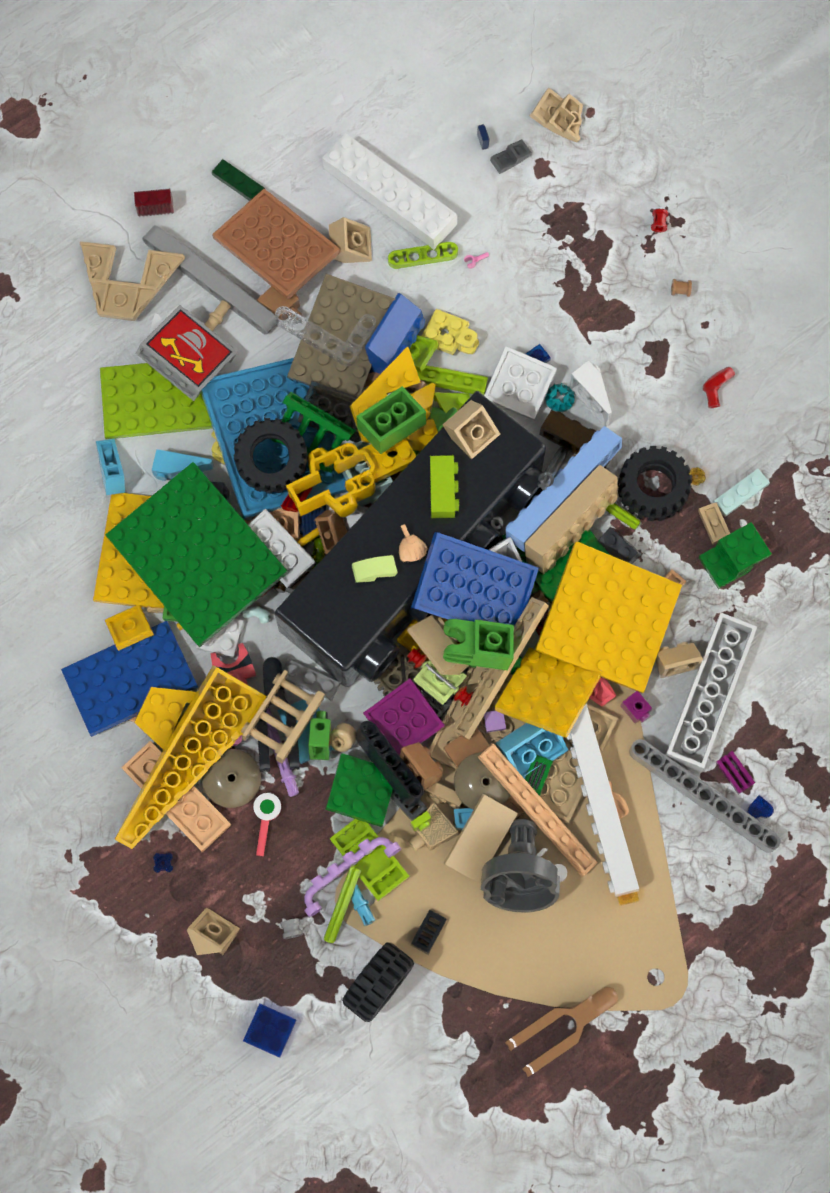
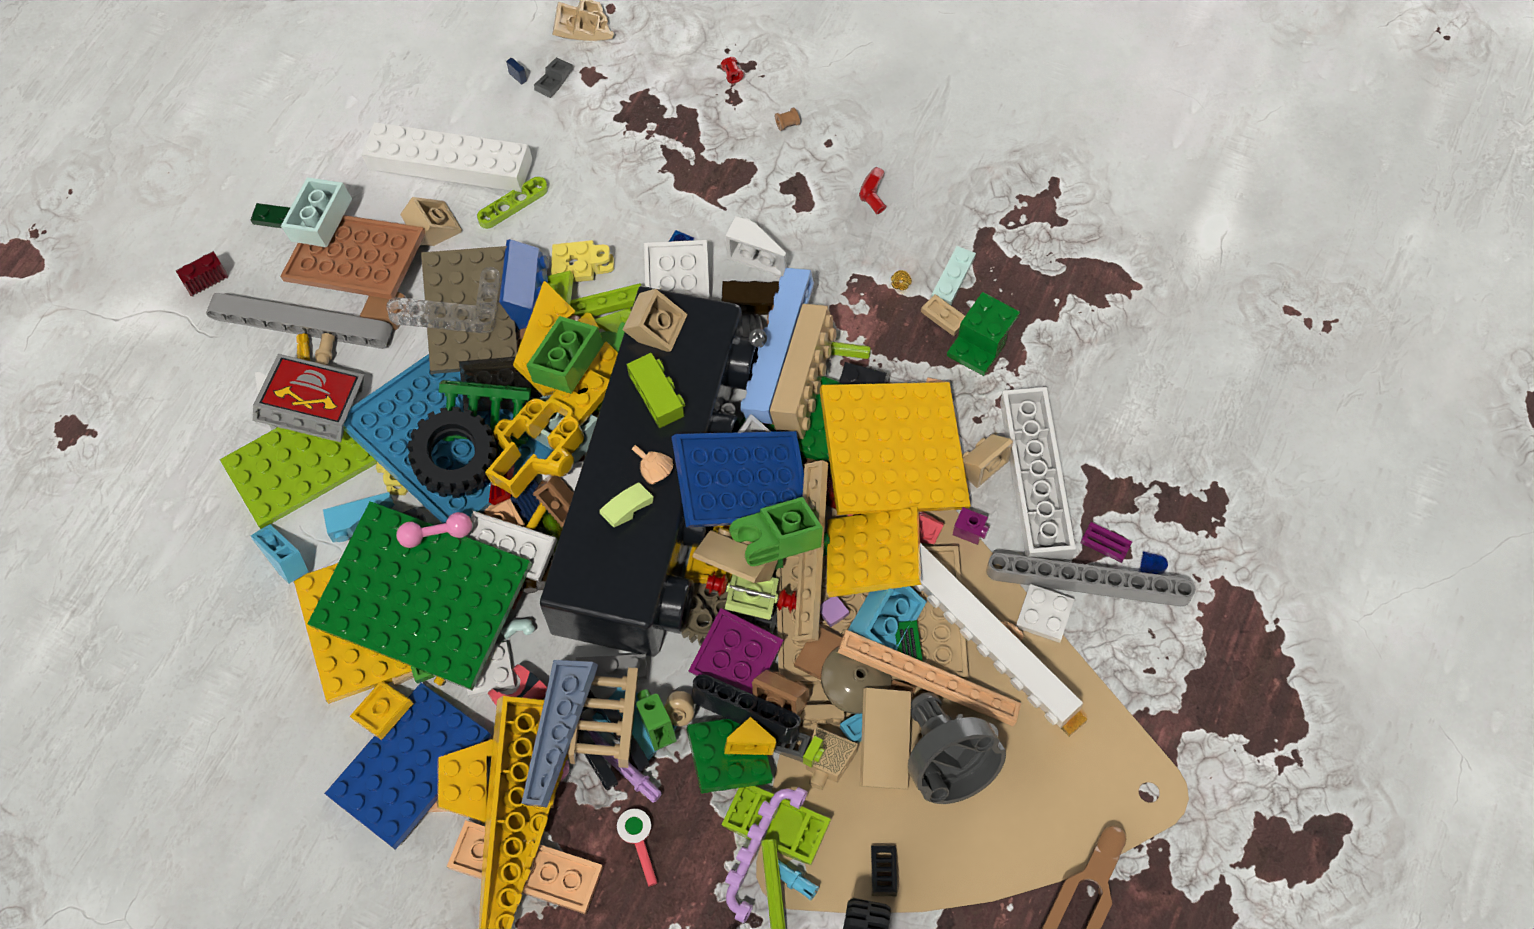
camera: 25 degrees left, 10 degrees down
tan wing [80,241,185,321] -> none
dark tan dish [202,749,261,808] -> none
bright pink hand [464,252,489,268] -> none
teal gear [545,383,575,412] -> none
black tyre [618,446,692,522] -> none
none -> light aqua brick [281,177,352,247]
none -> yellow axle [296,333,310,361]
none -> bright pink piece [396,512,472,548]
none -> sand blue wing [522,660,598,808]
none -> yellow slope [724,717,776,755]
none -> white plate [1016,584,1074,643]

